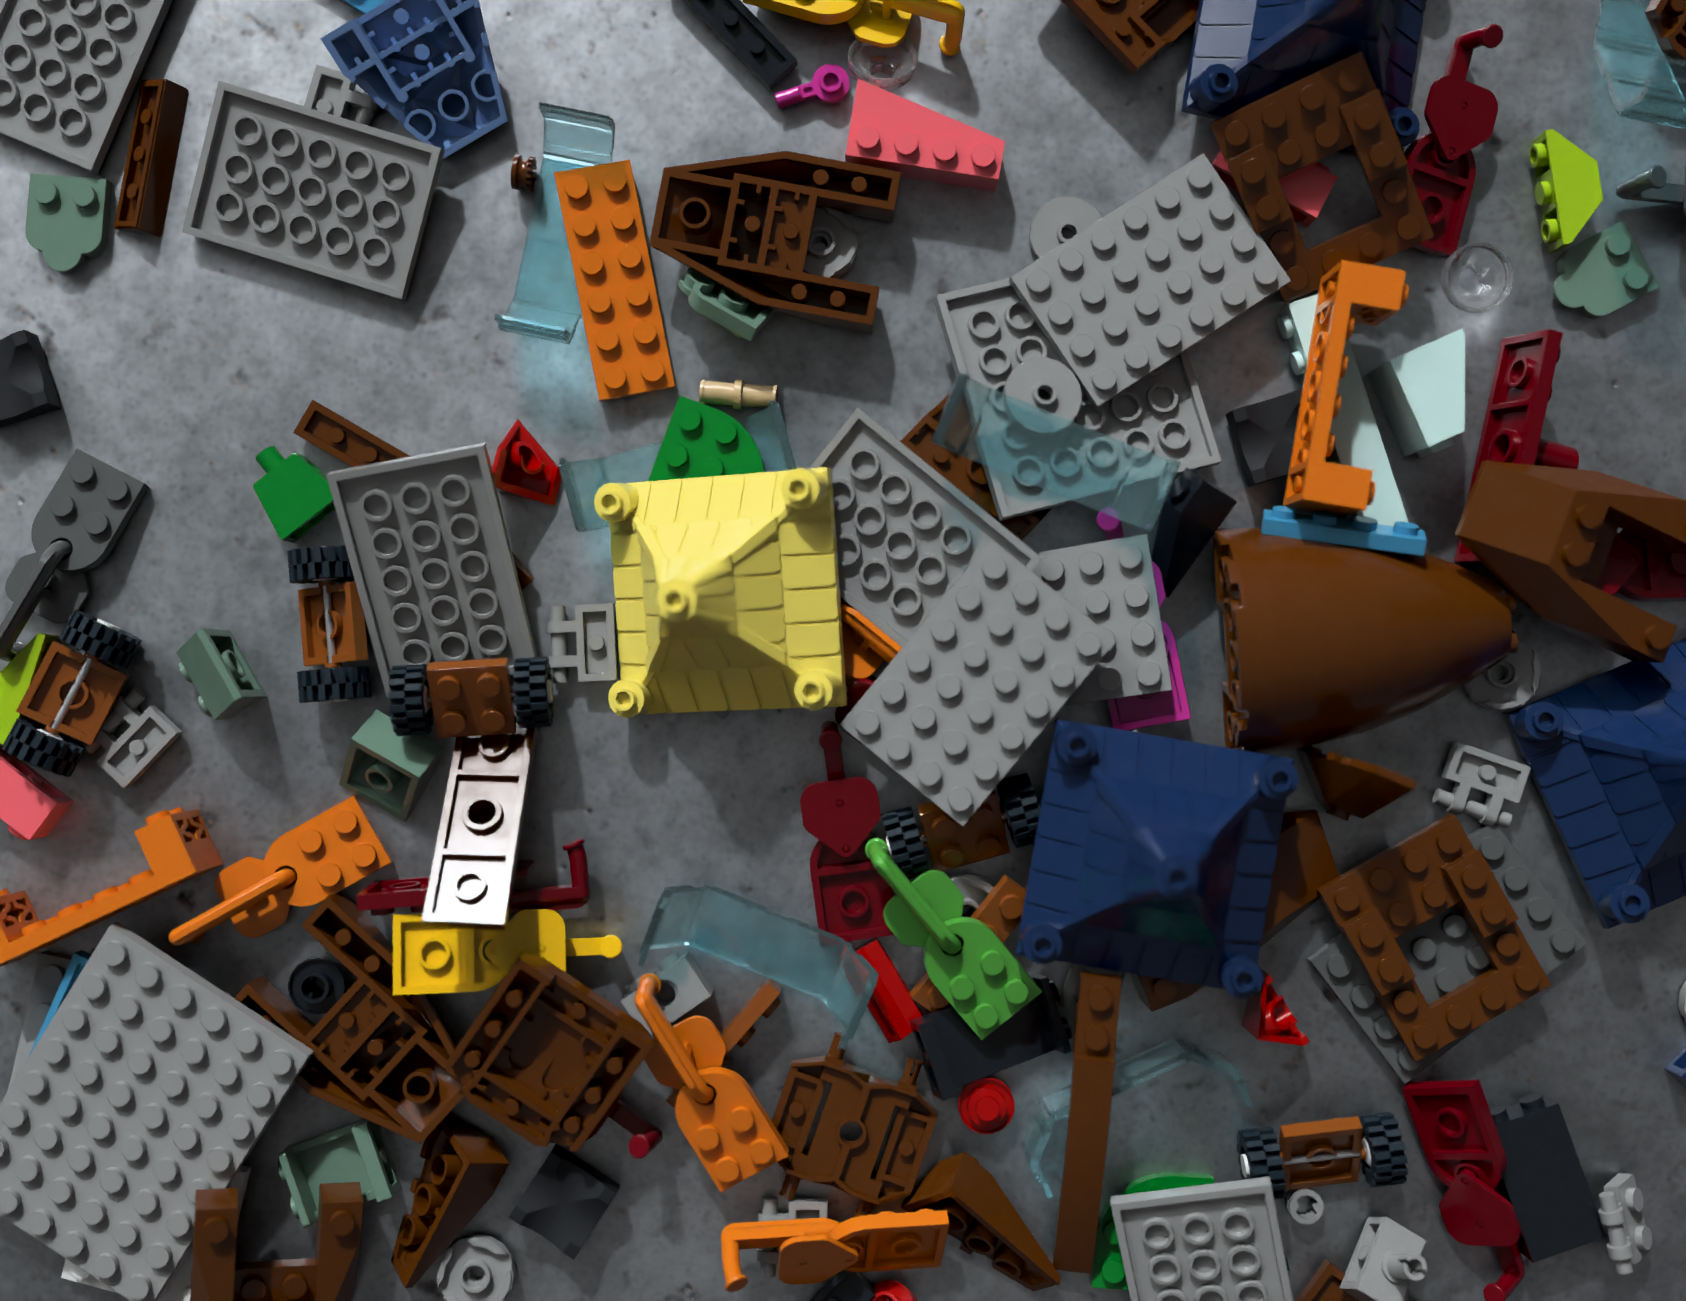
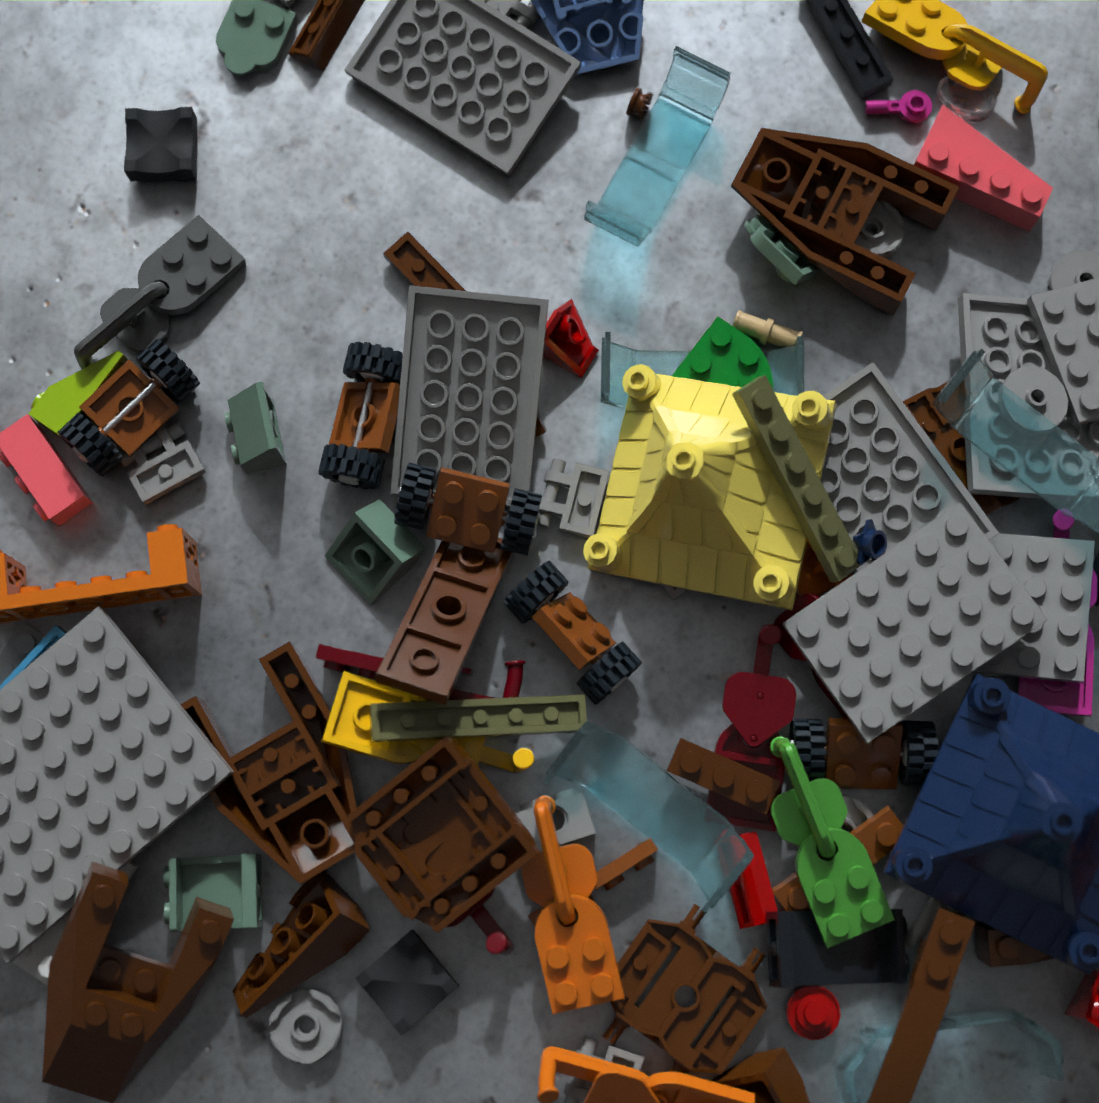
camera: 15 degrees right, 10 degrees down
orange plate [168,795,393,946] -> none
green torso [253,446,336,543] -> none
black plate [288,956,348,1015] -> none
orange plate [554,160,675,402] -> none
none -> olive plate [369,694,588,742]
none -> plate [503,560,642,705]
none -> reddish brown plate [666,737,780,815]
none -> olive plate [732,375,861,582]
none -> dark blue plate [853,519,887,565]

